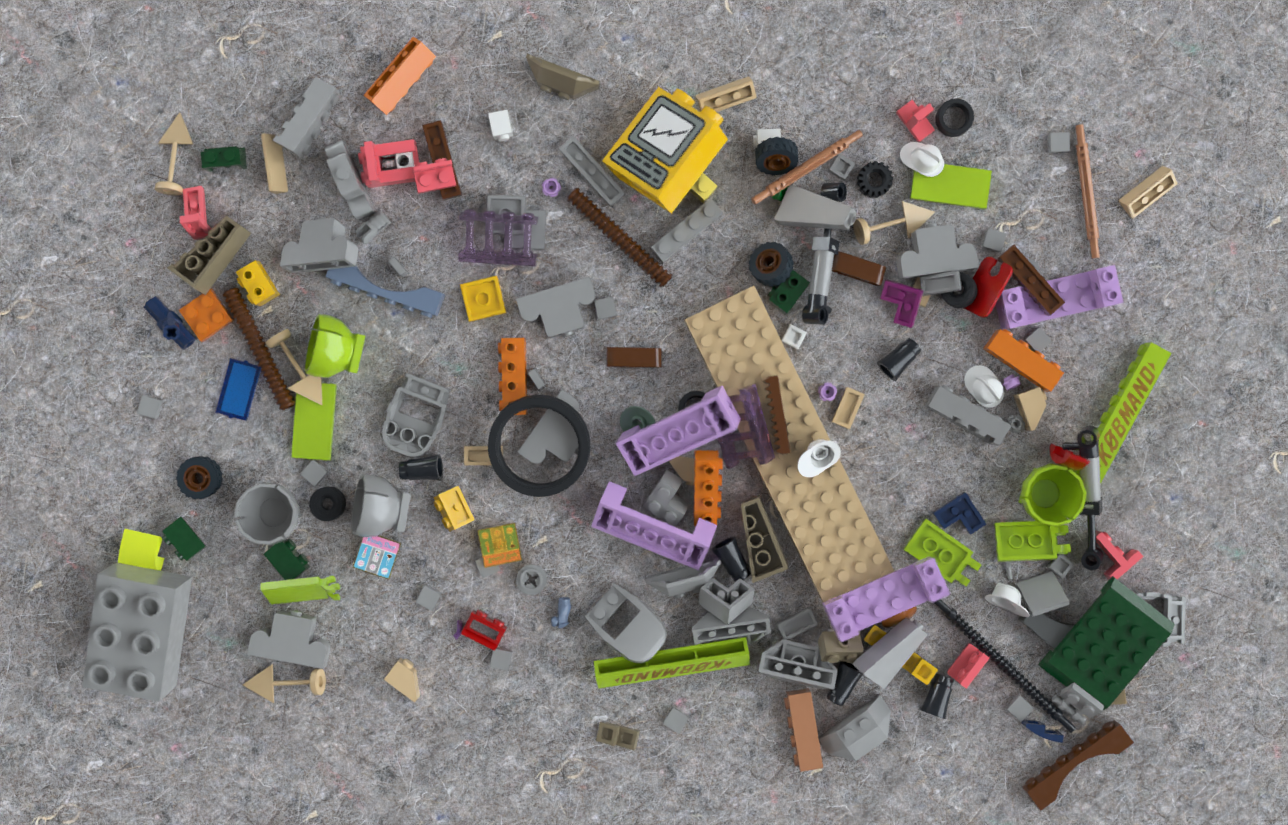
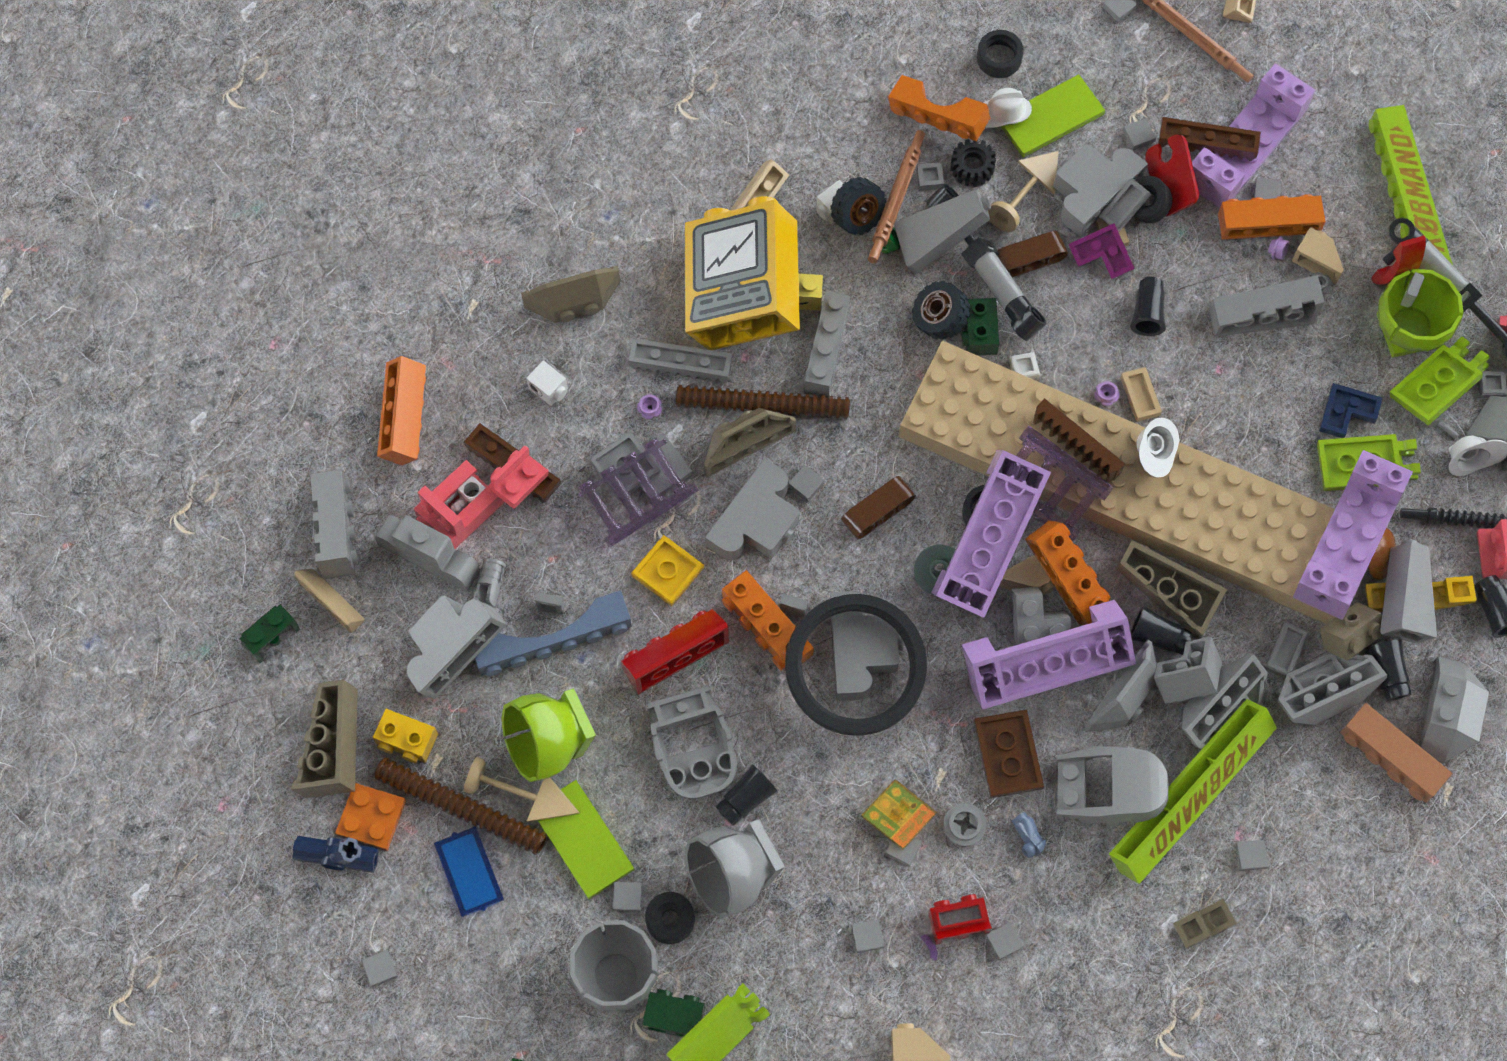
camera: 35 degrees left, 20 degrees down
tan piece [155,112,194,196] -> none
black wheel [176,456,223,499] -> none
coral bracket [179,186,211,240] -> none
piece [353,535,401,580] -> none
yellow bracket [434,485,475,531] -> none
tan tile [464,446,503,466] -> none
coral bracket [896,100,935,142] -> none
white piece [964,365,1005,408] -> none
none -> red slope [621,609,729,695]
none -> dark tan wedge [704,408,797,477]
none -> orange arch [888,75,990,141]
none -> reddish brown plate [974,709,1044,798]
none -> light grey tile [1400,272,1424,308]

